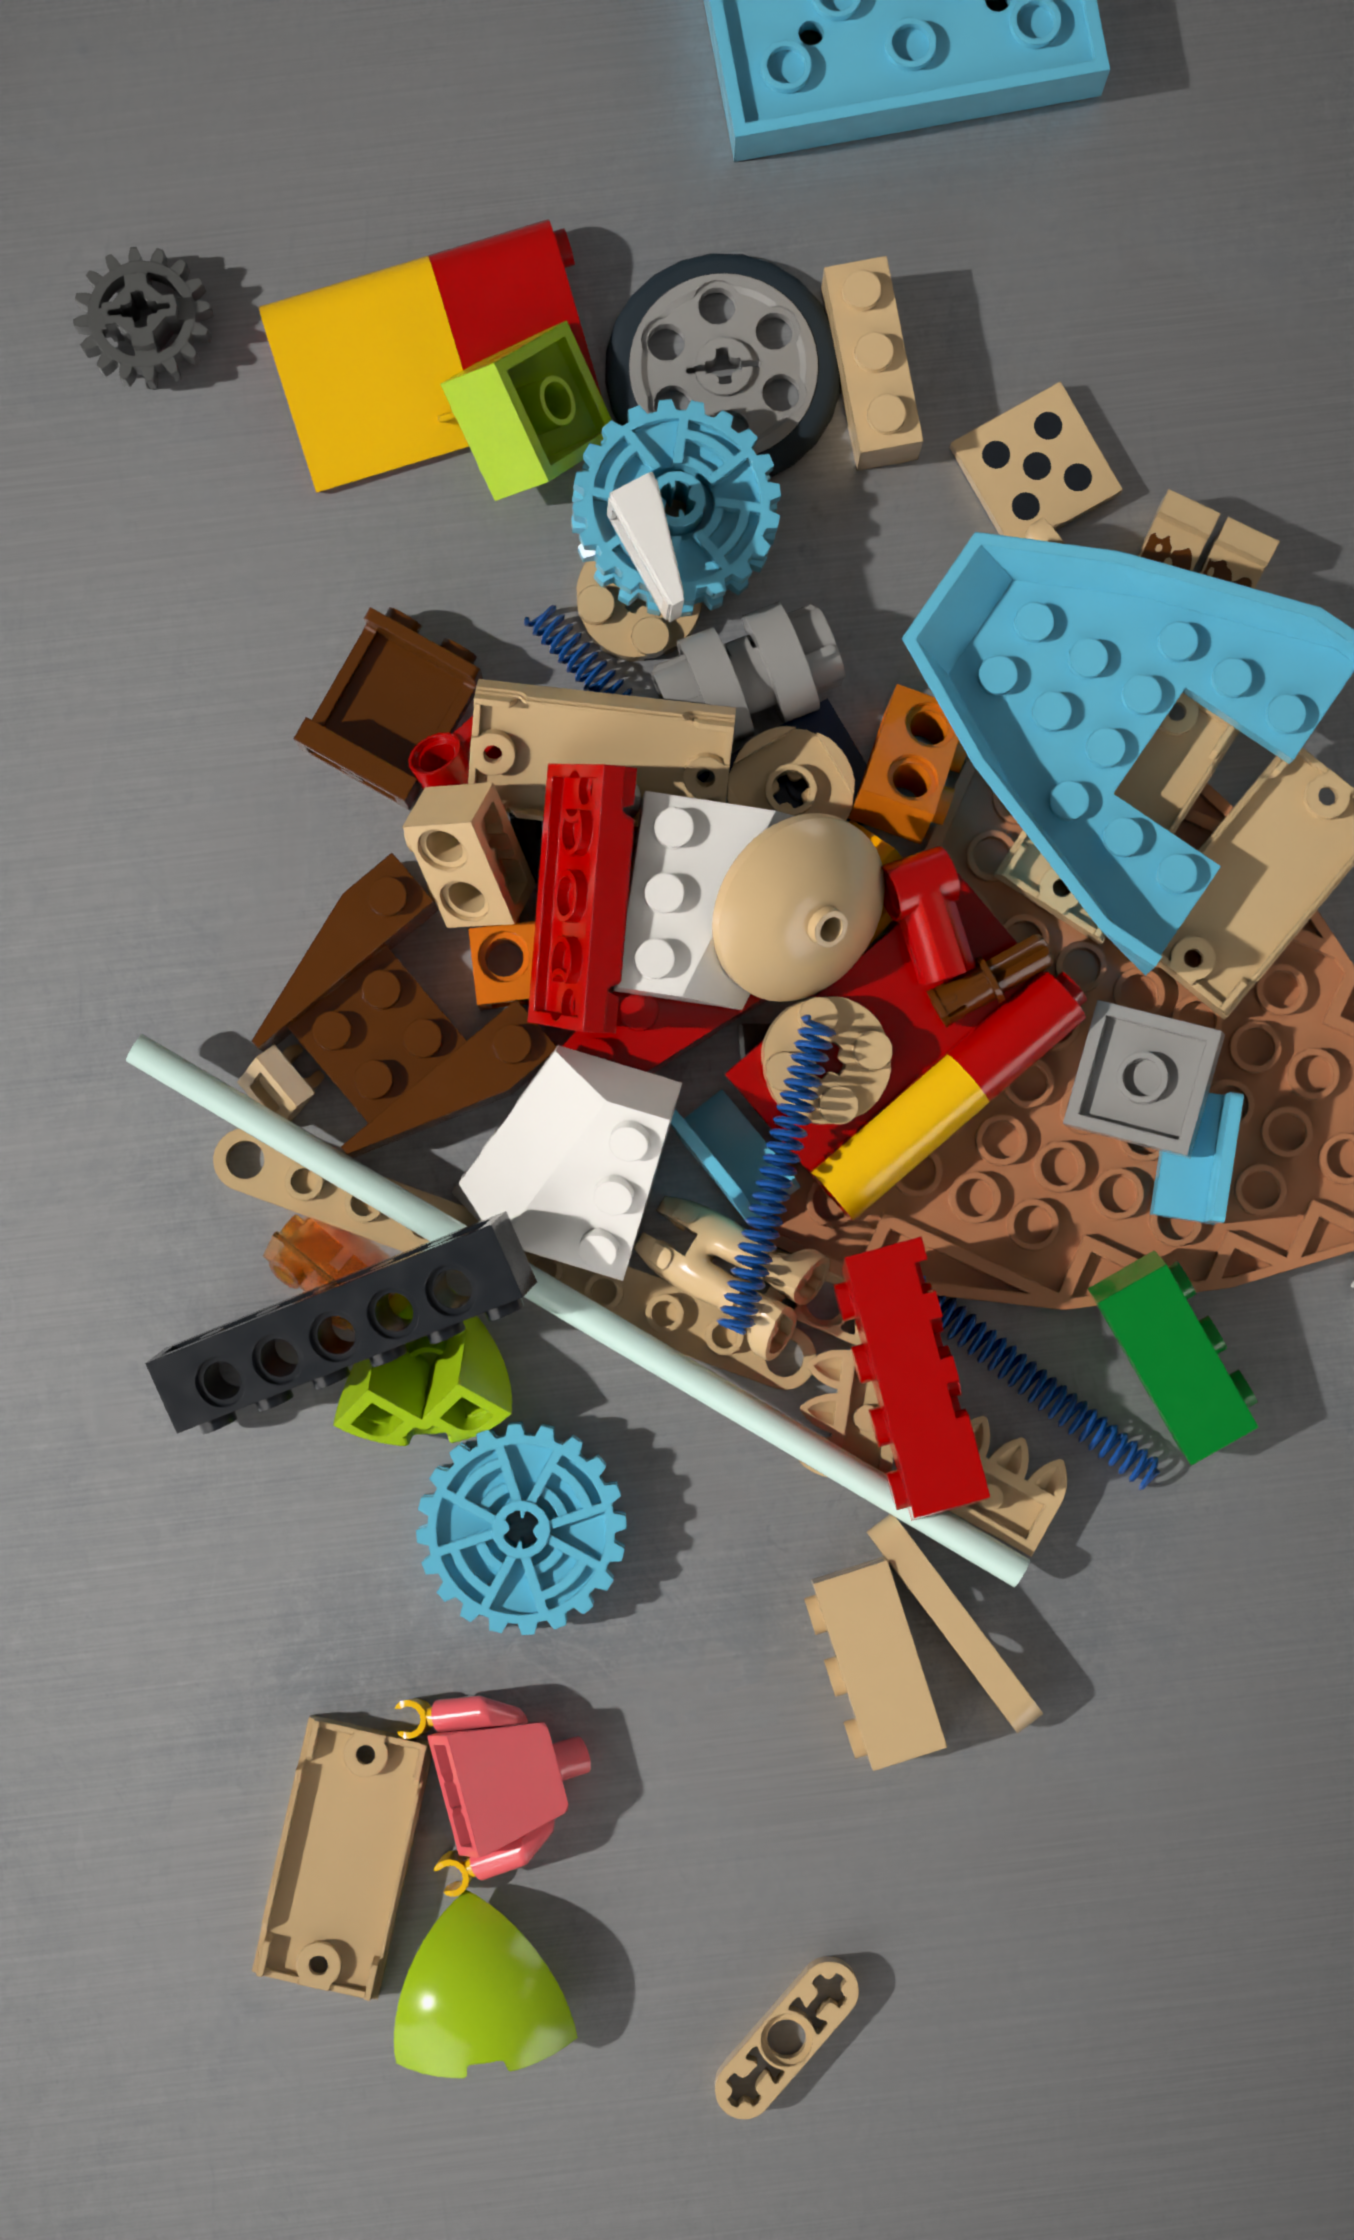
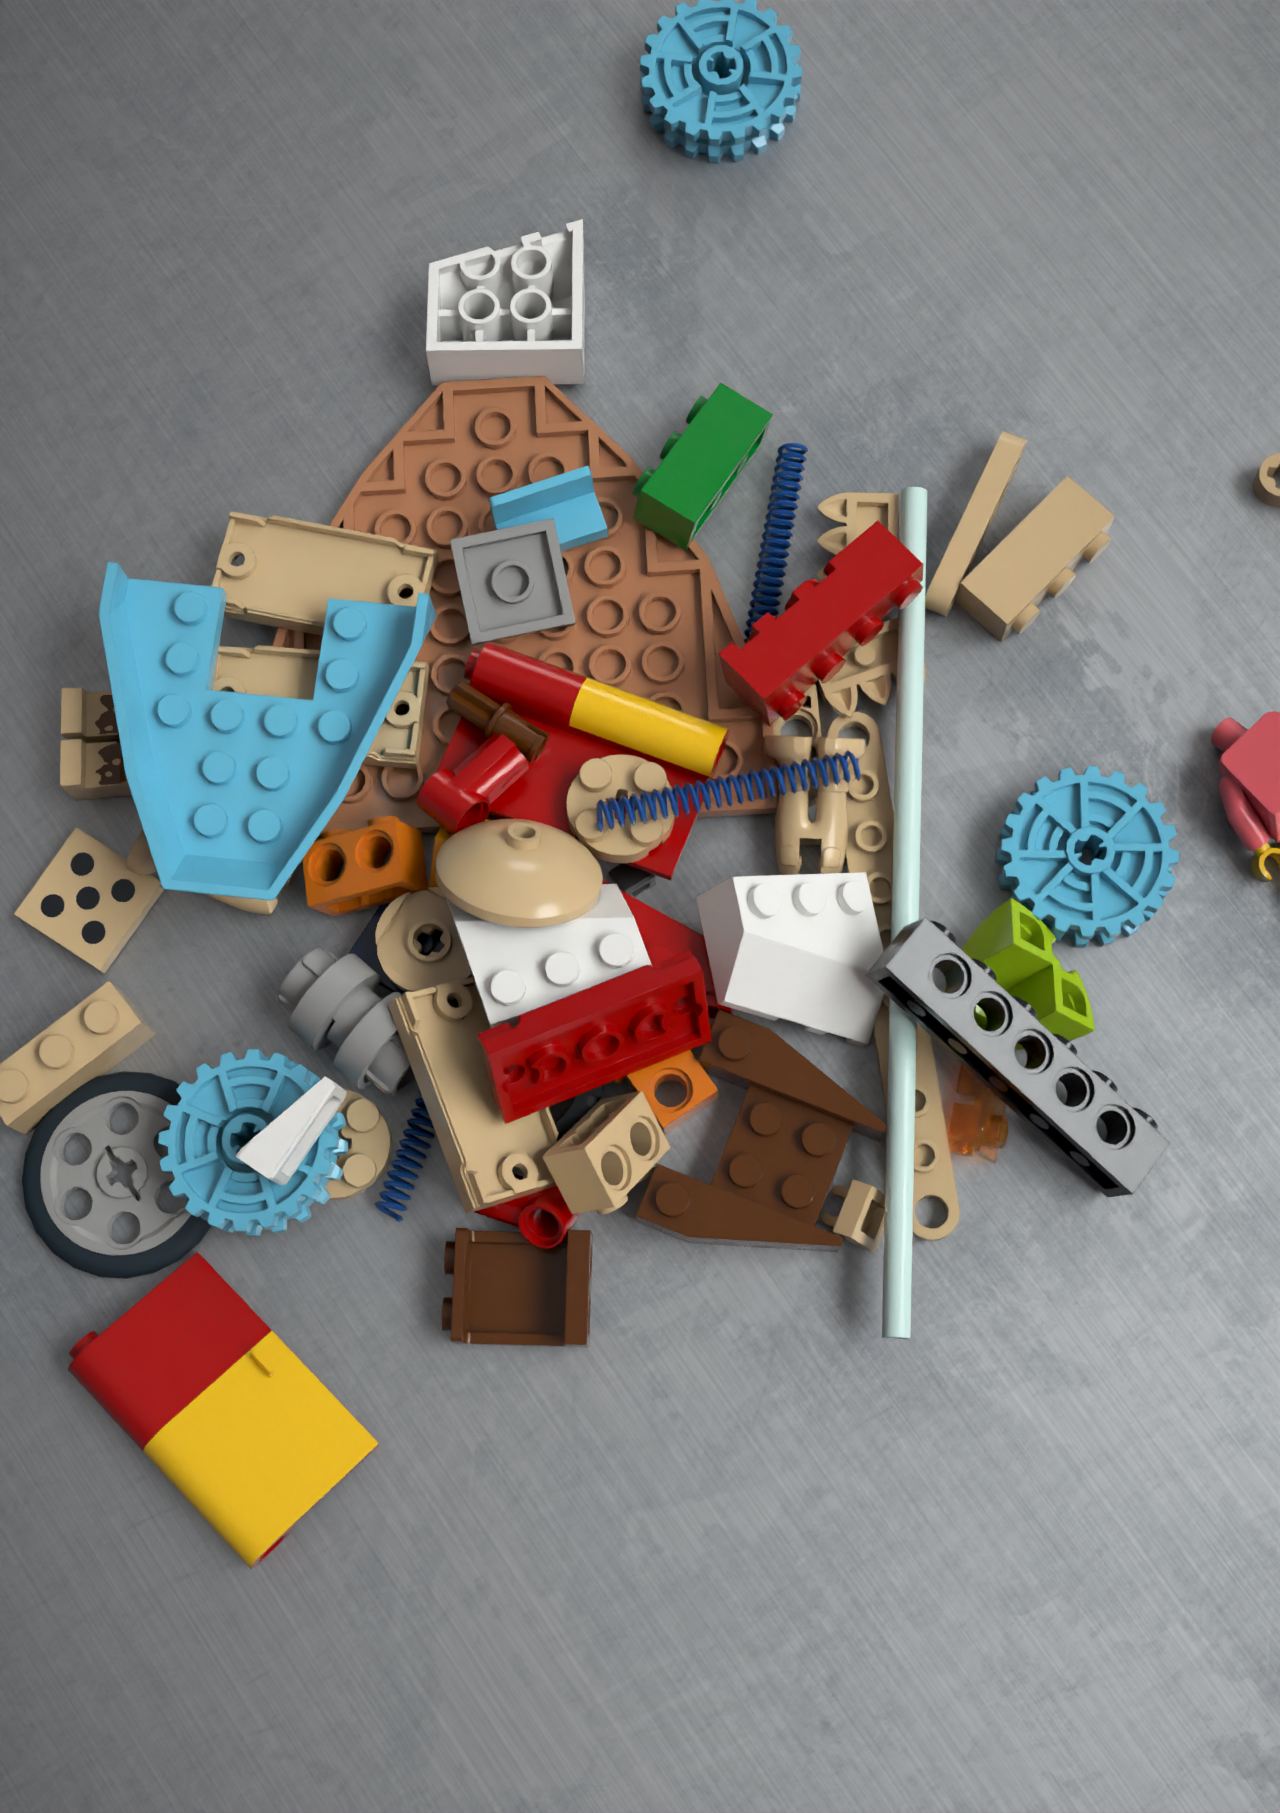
camera: 110 degrees left, 10 degrees down
dark grey gear [73,247,214,389] -> none
lime slope [440,320,612,501] -> none
medium azure panel [670,1089,801,1226] -> none

